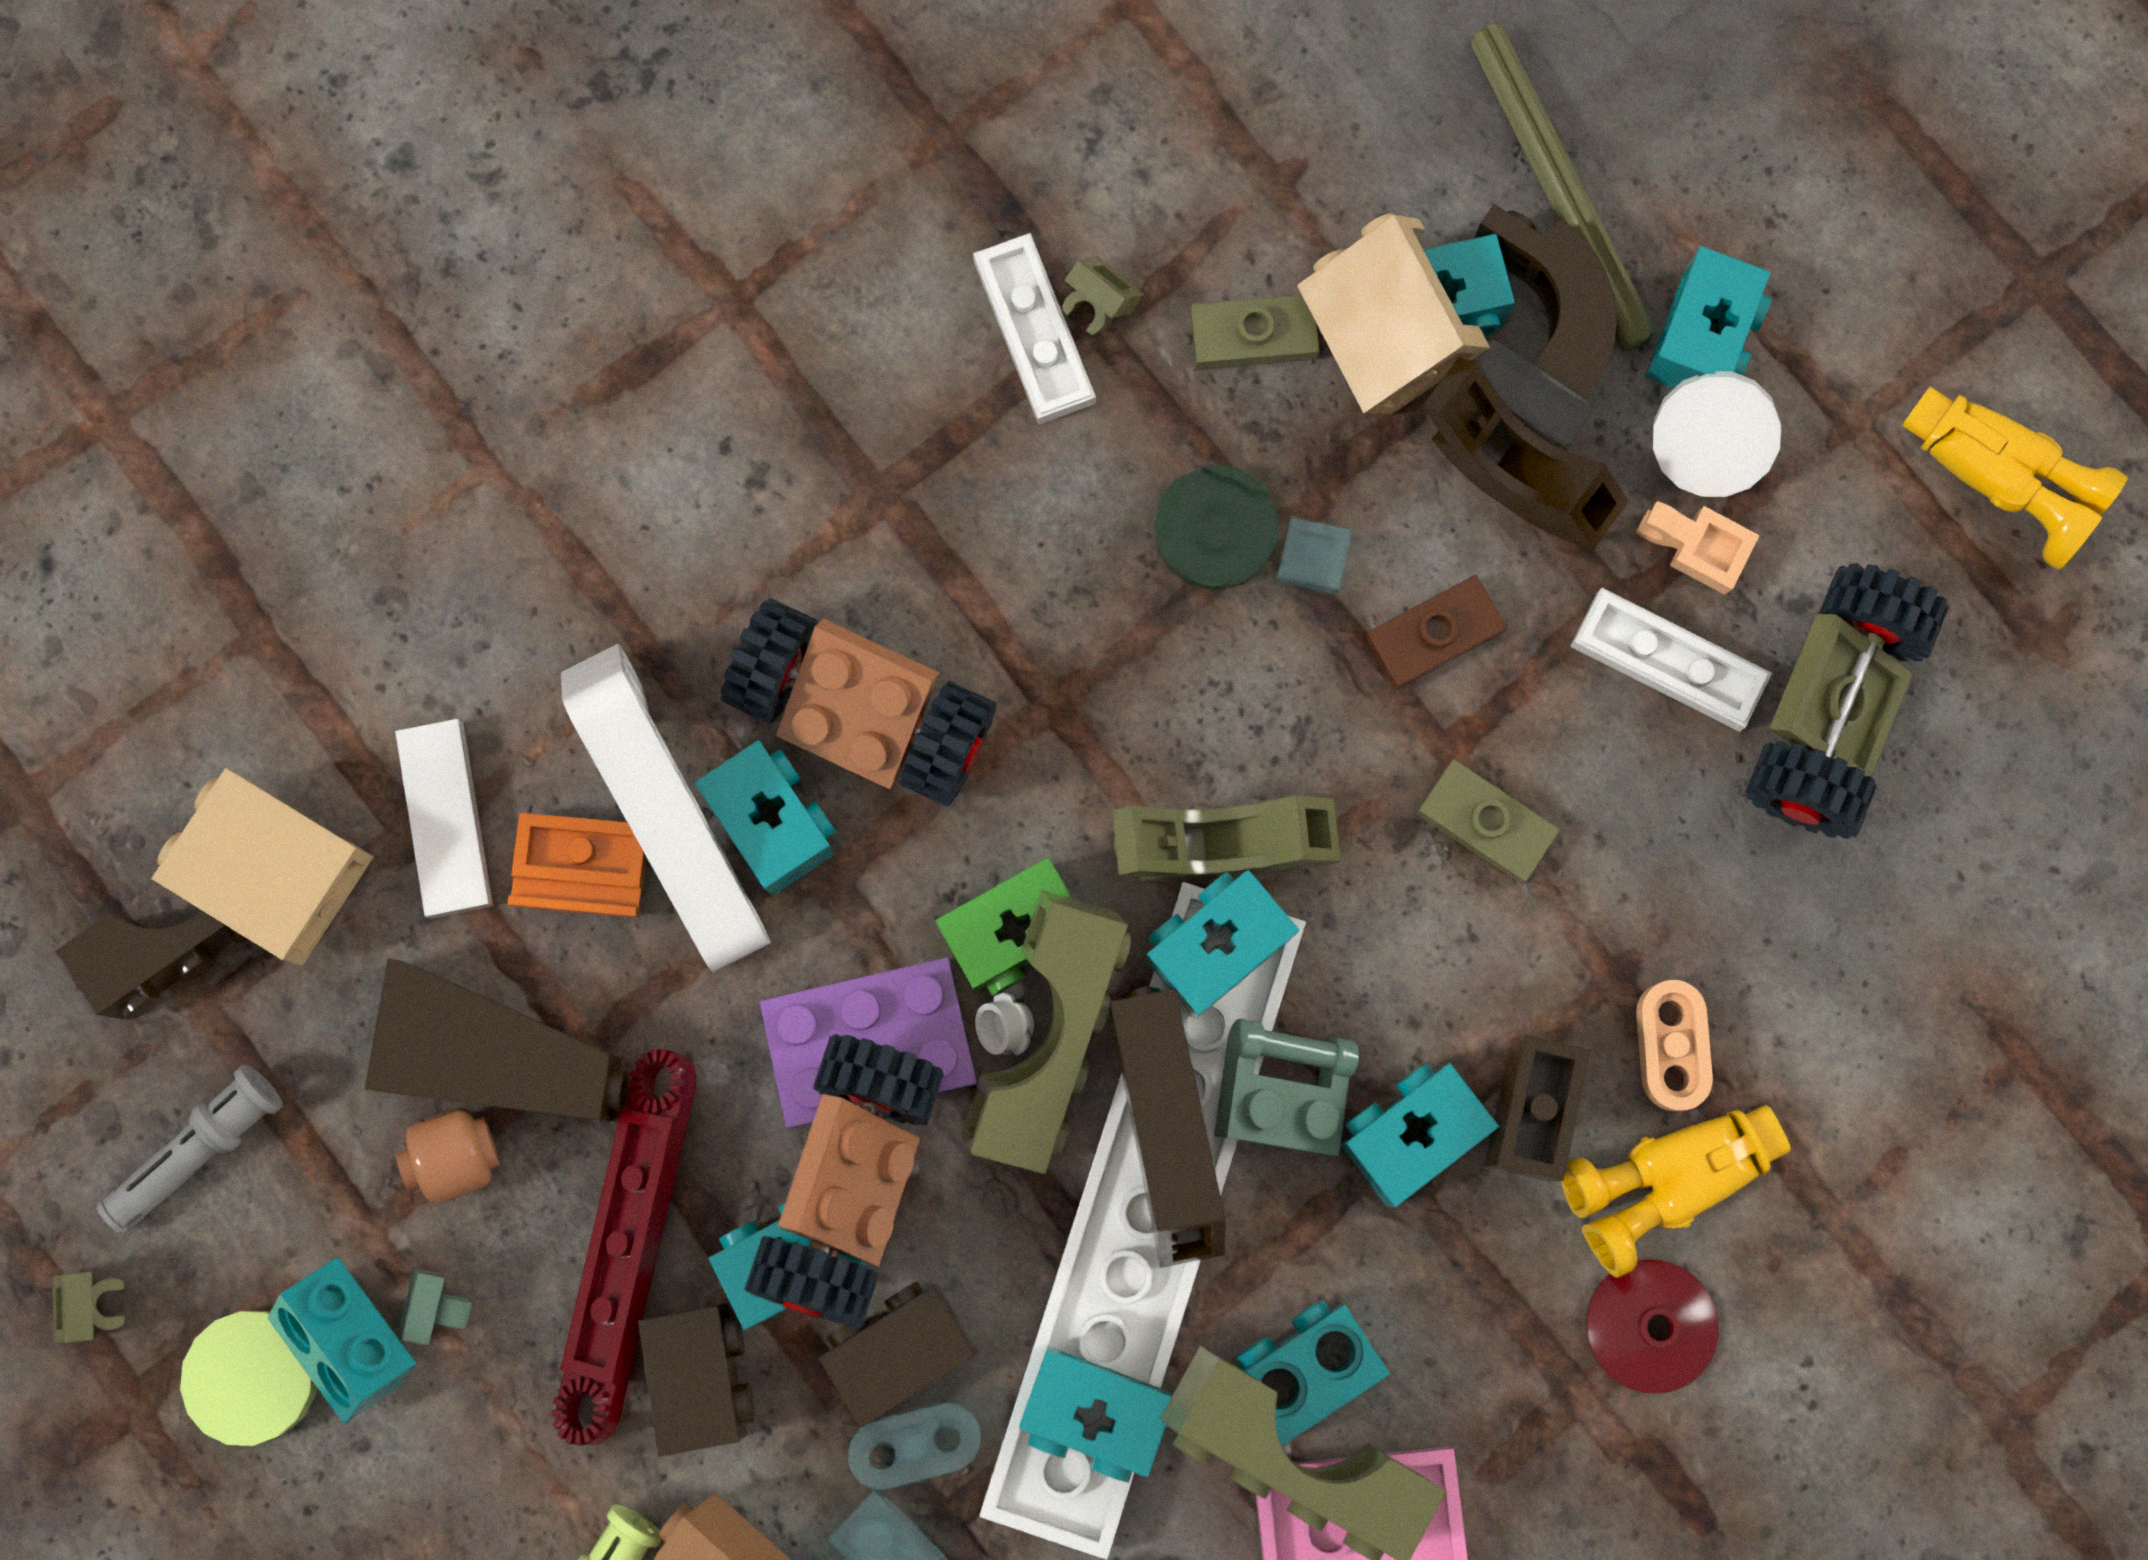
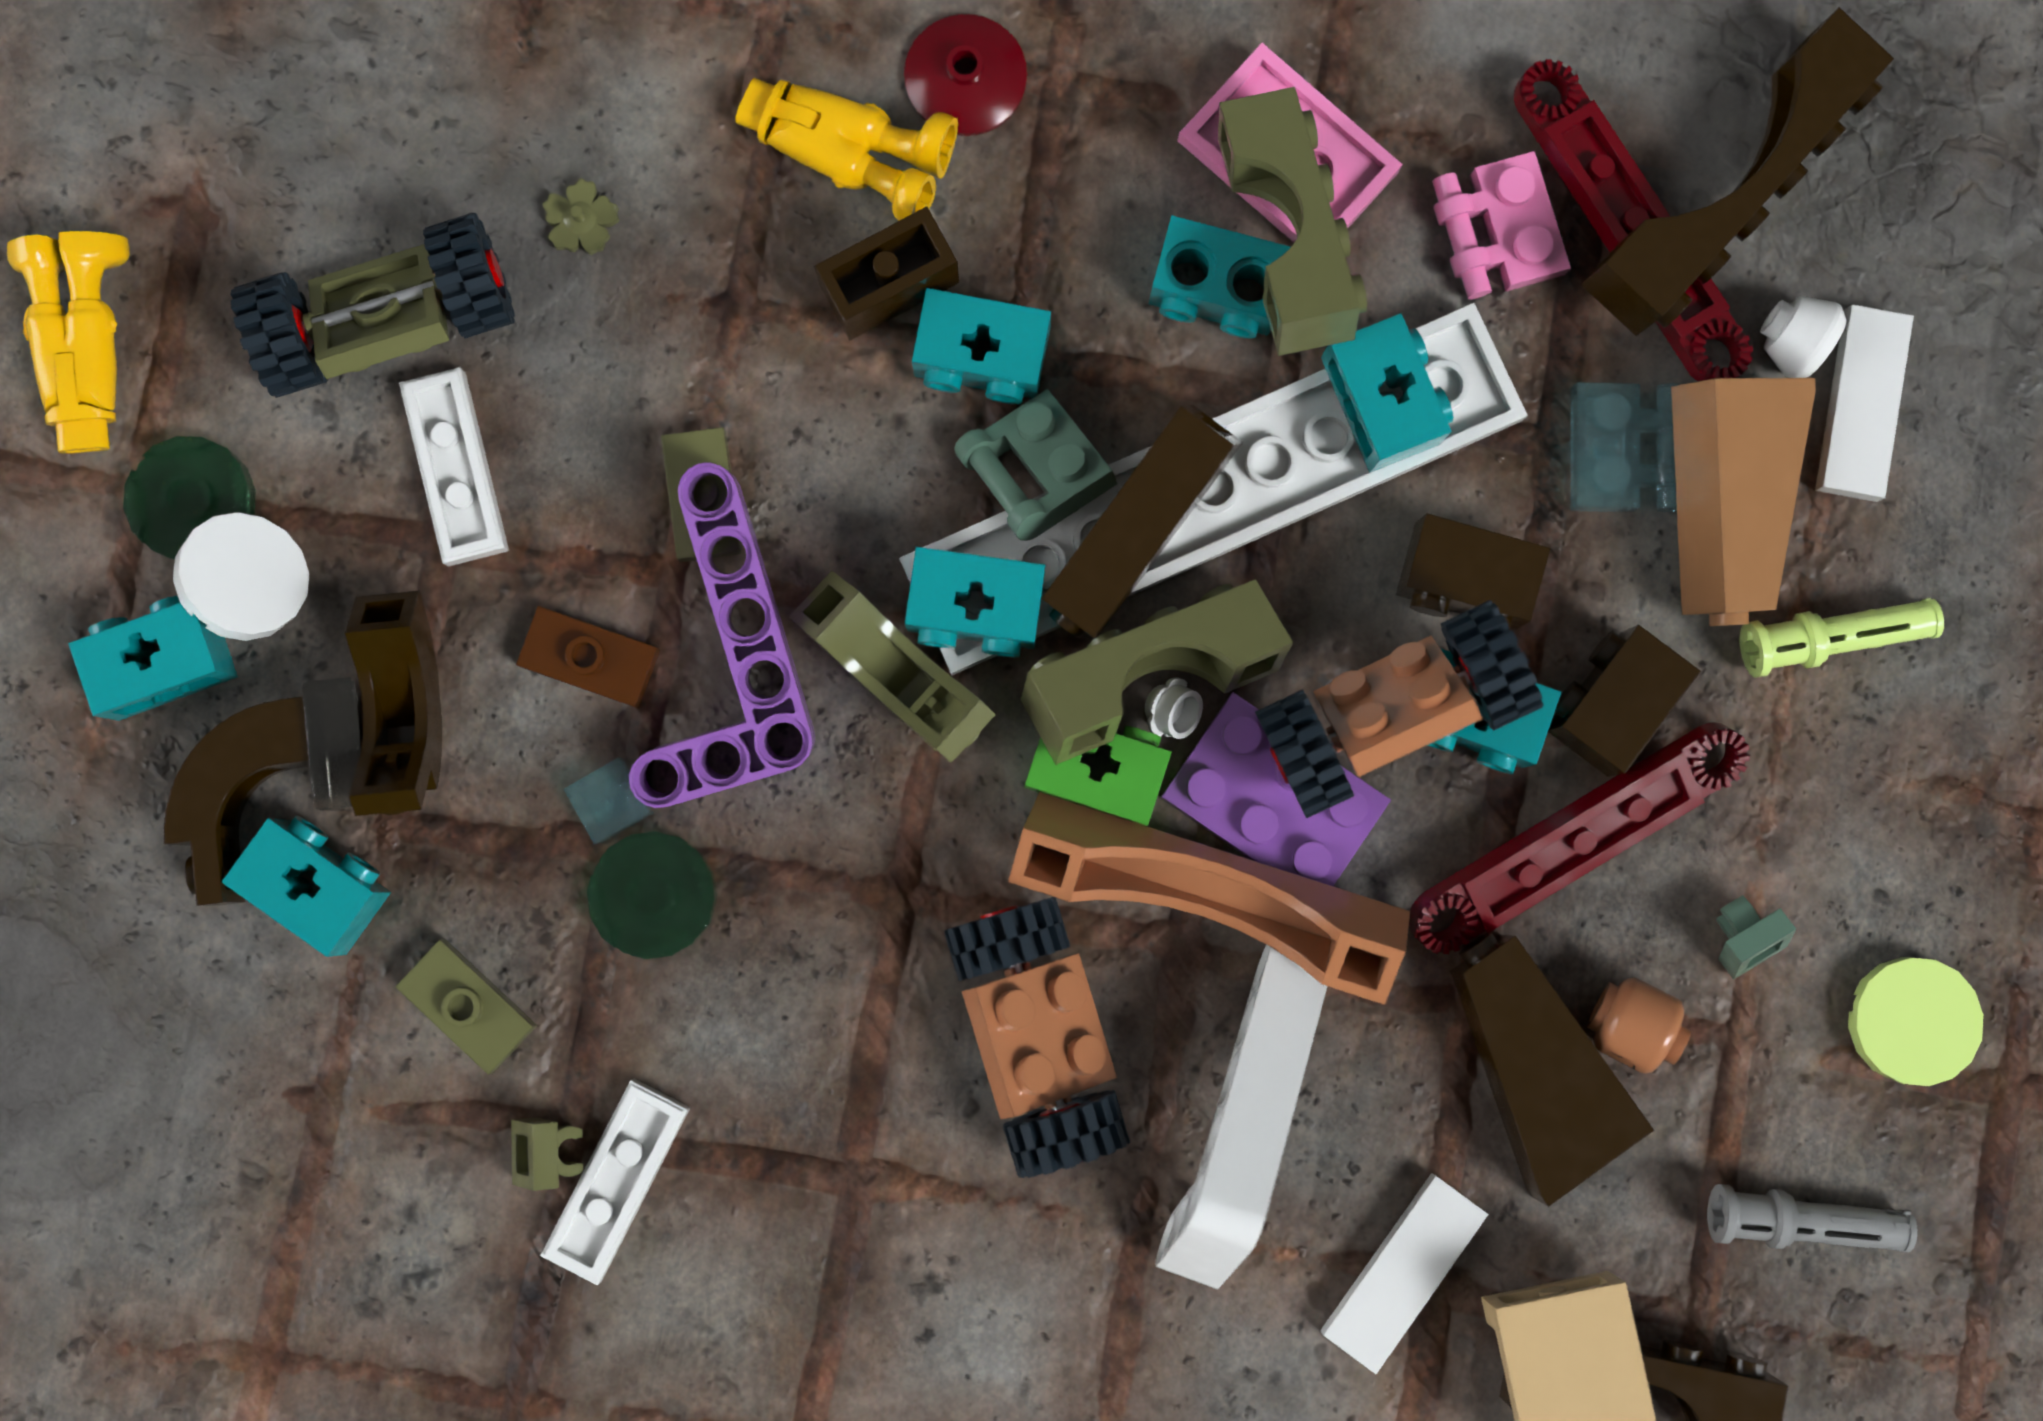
camera: 135 degrees left, 5 degrees up
olive tile [52,1272,125,1343] -> none
teal brick [267,1256,416,1425] -> none
orange plate [507,812,647,919] -> none
teal brick [694,740,836,896] -> none
clear light blue plate [848,1403,981,1491] -> none
tan panel [1297,213,1490,414] -> none
olive axle [1471,23,1655,350] -> none
light nougat plate [1635,501,1760,595] -> none
light nougat plate [1636,980,1713,1111] -> none
none -> clear green tile [123,436,256,560]
none -> olive plant [542,178,619,255]
none -> medium lavender beam [629,462,815,808]
none -> nougat arch [1008,792,1410,1005]

